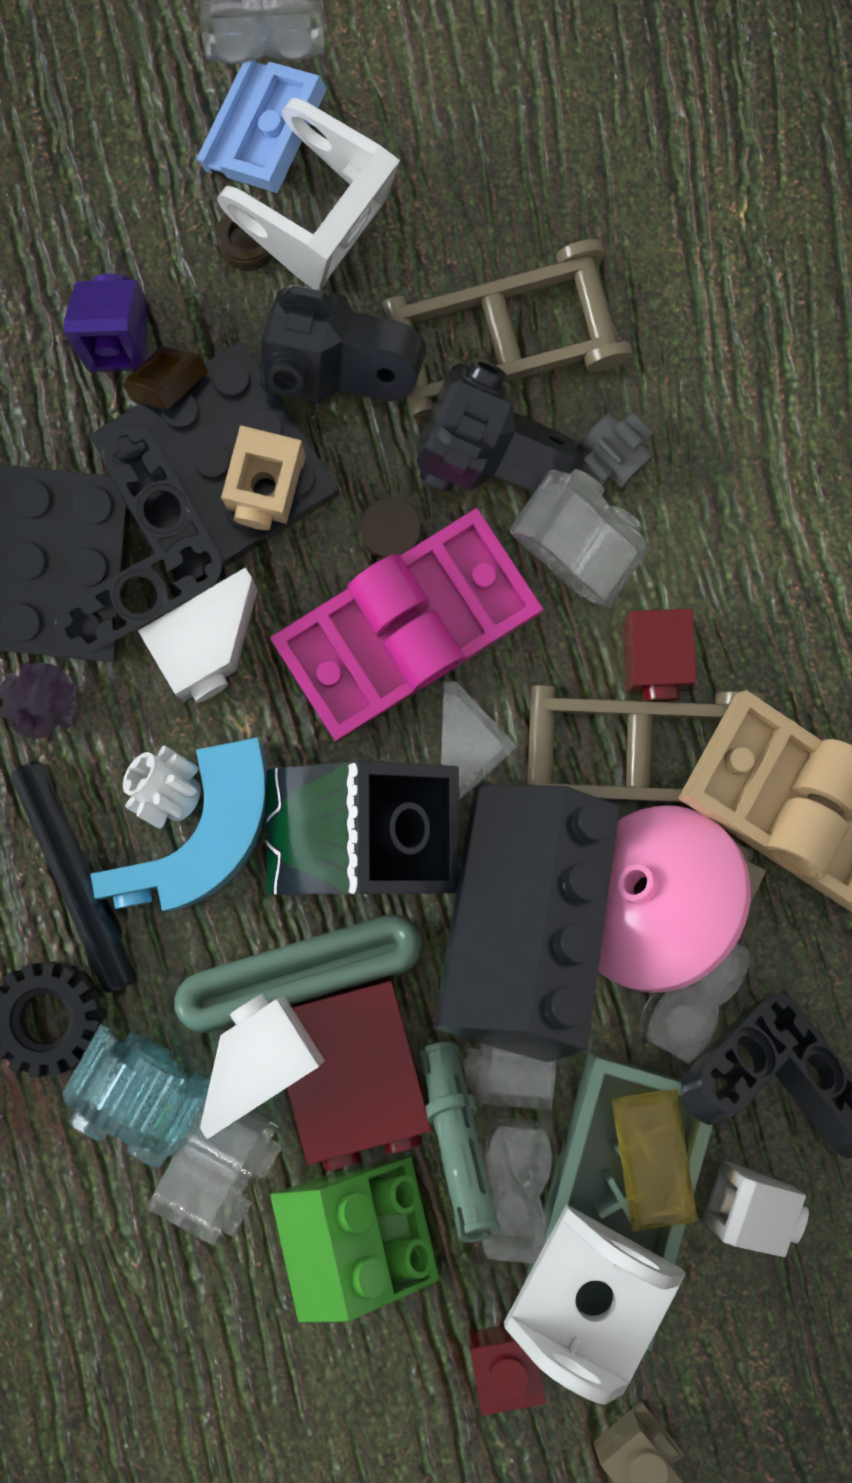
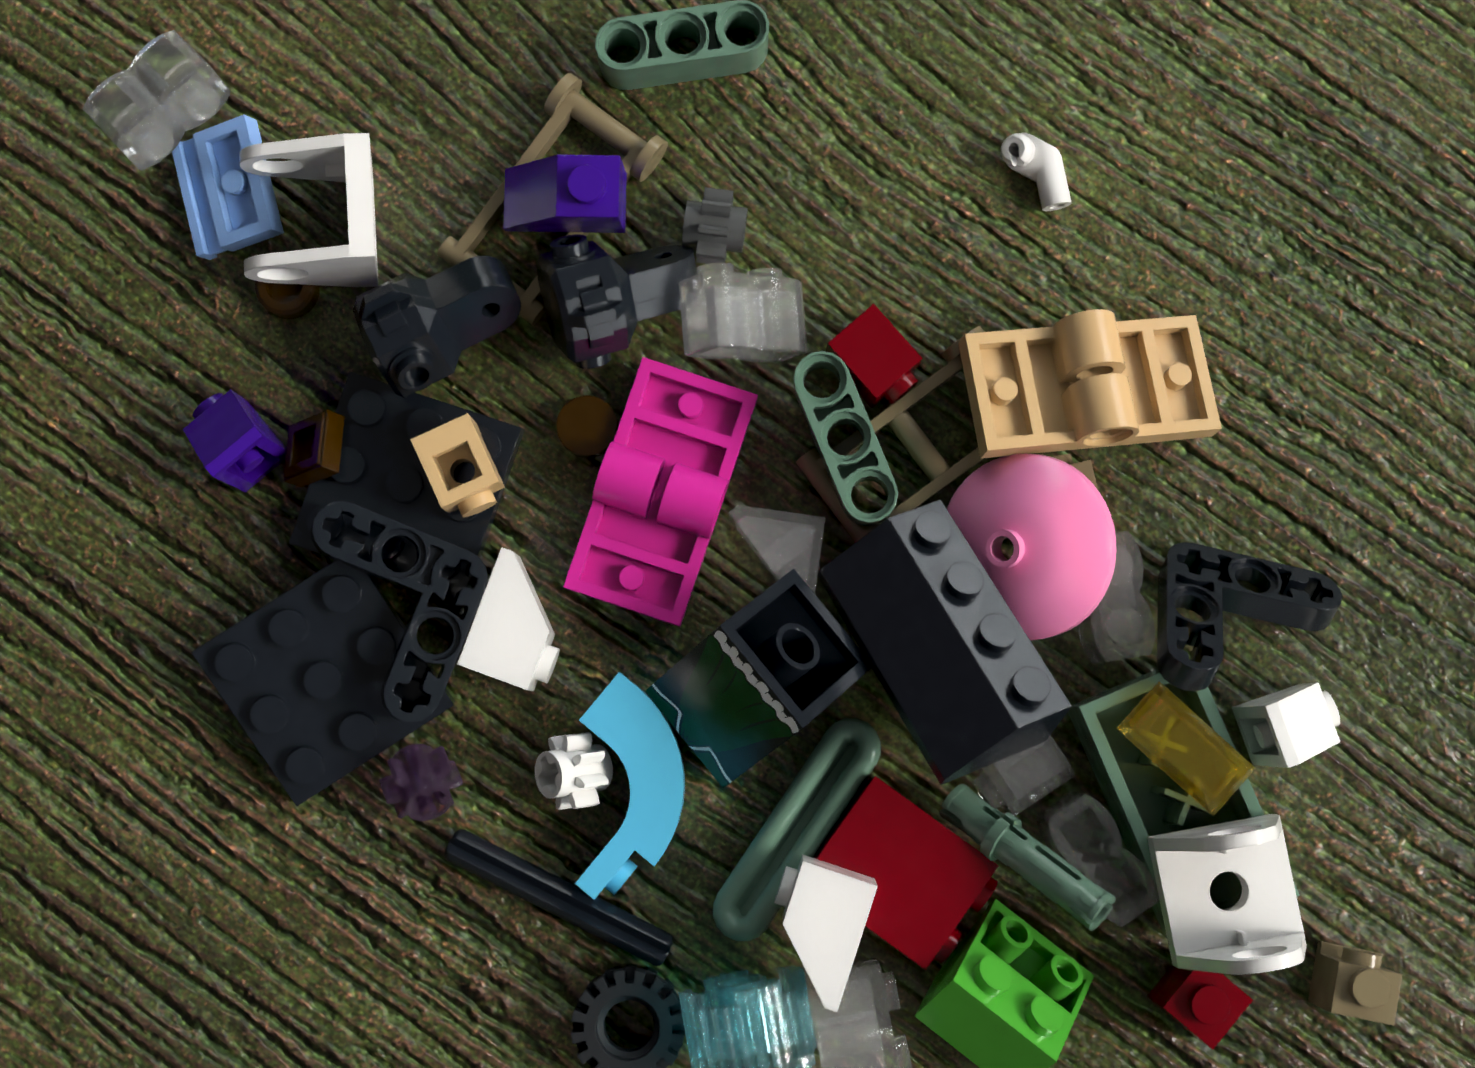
camera: 40 degrees left, 0 degrees up
none -> dark purple slope [503,154,627,233]
none -> sand green beam [595,0,769,90]
none -> sand green beam [794,351,898,527]

